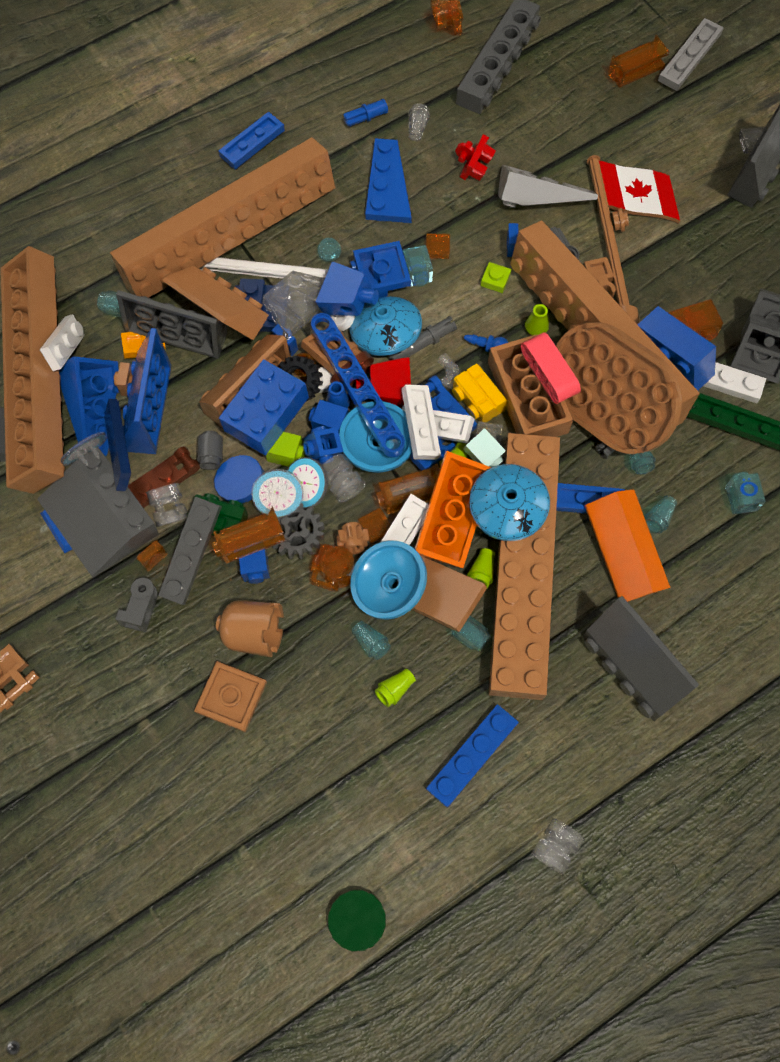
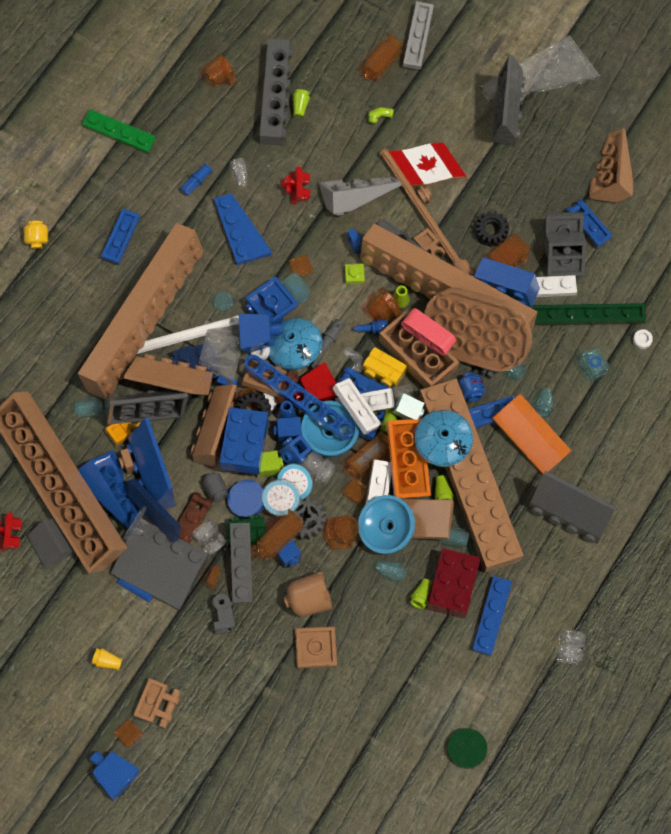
camera: 30 degrees left, 0 degrees up
white plate [40,314,85,371] -> none
medium nougat gear [336,522,370,555] -> none
none -> yellow head [23,221,48,249]
none -> green plate [82,109,156,154]
none -> lime cone [292,89,310,118]
none -> clear orange piece [366,288,403,321]
none -> lime arm [368,107,394,123]
none -> dark red brick [427,548,481,619]
none -> blue head [458,372,485,402]
none -> black tyre [475,211,509,247]

